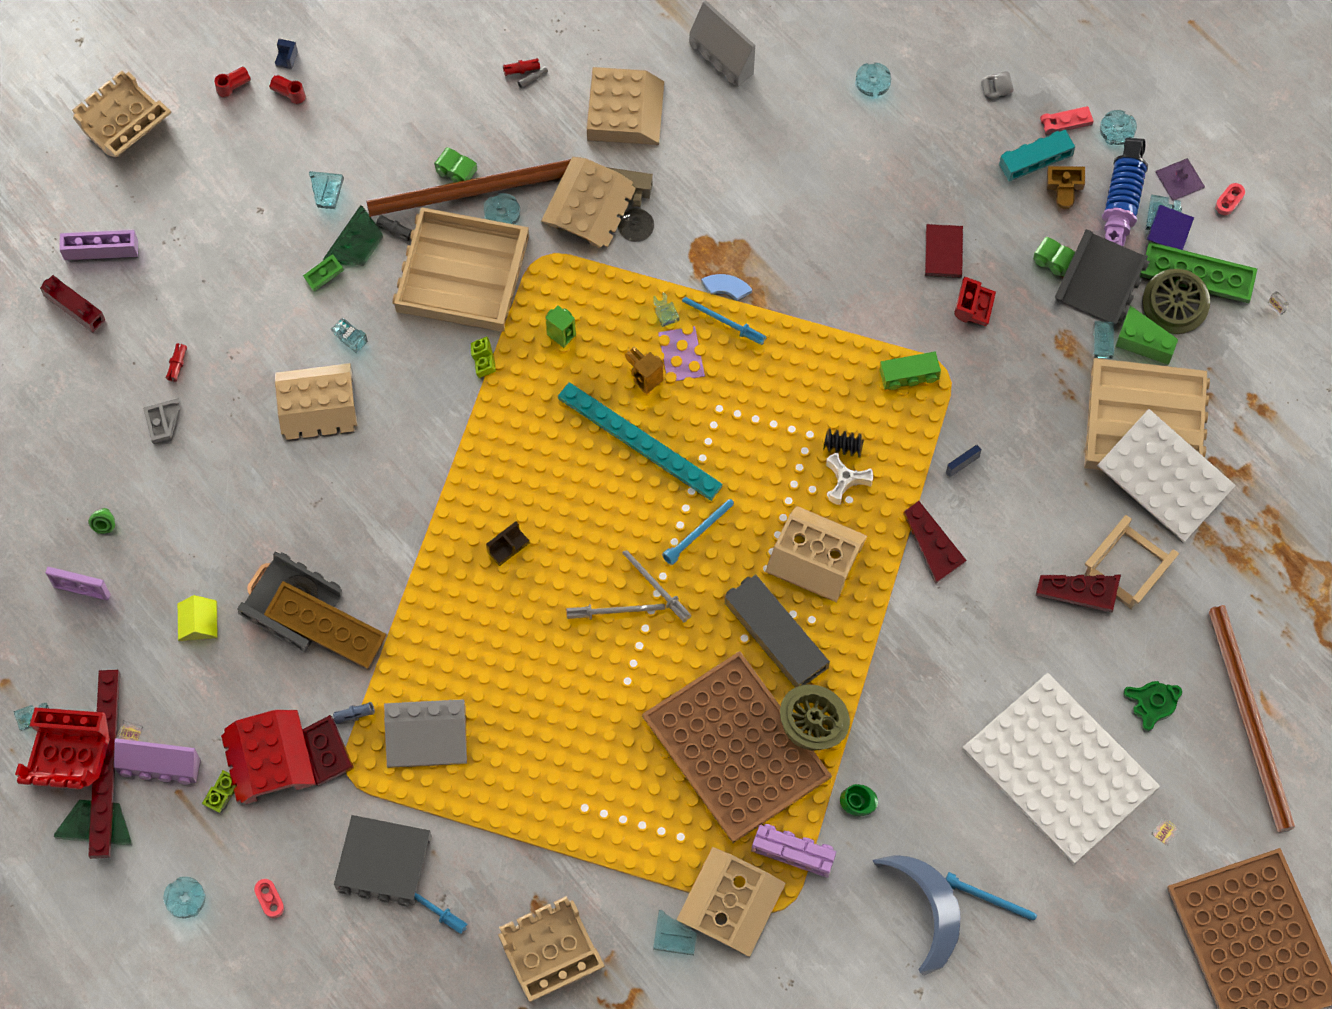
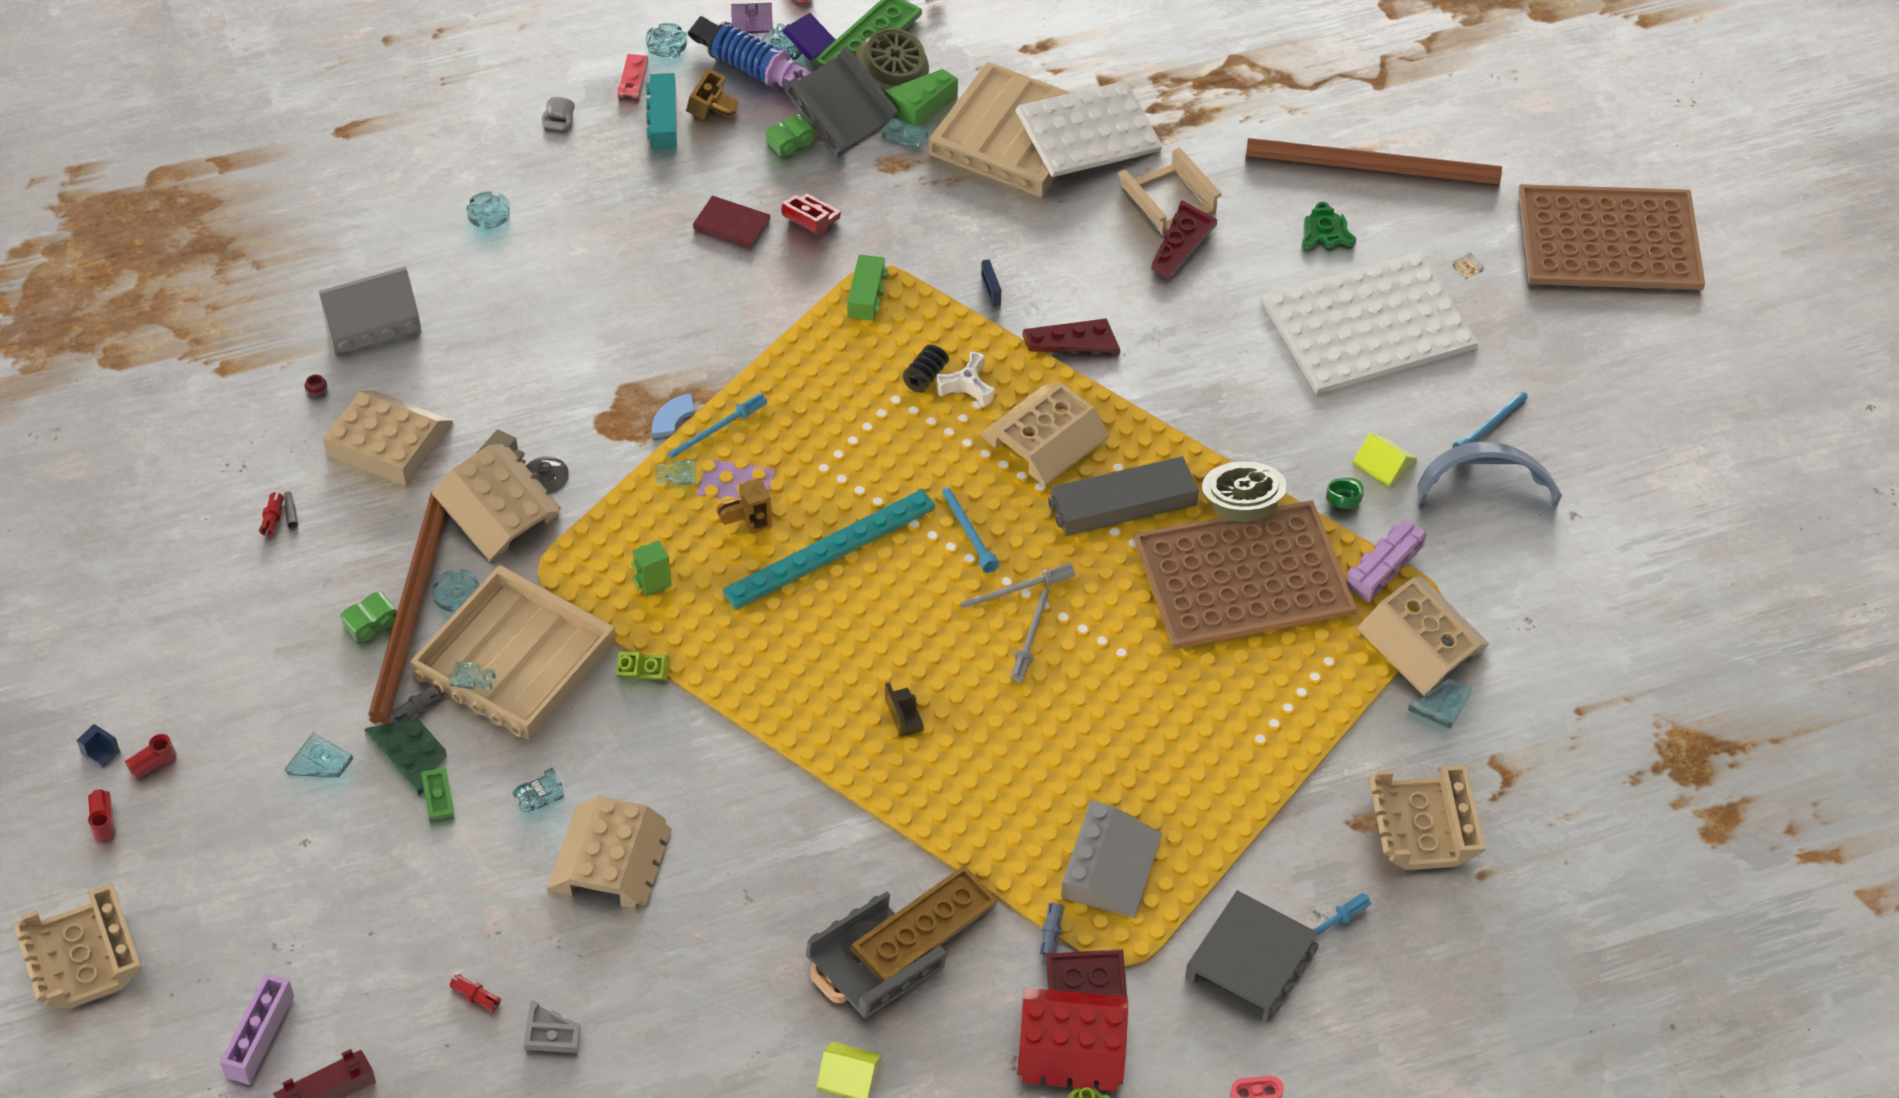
camera: 70 degrees left, 15 degrees down
none -> dark red plate [304,374,328,396]
none -> clear light blue plate [449,661,496,690]
none -> neon yellow slope [1353,433,1417,487]

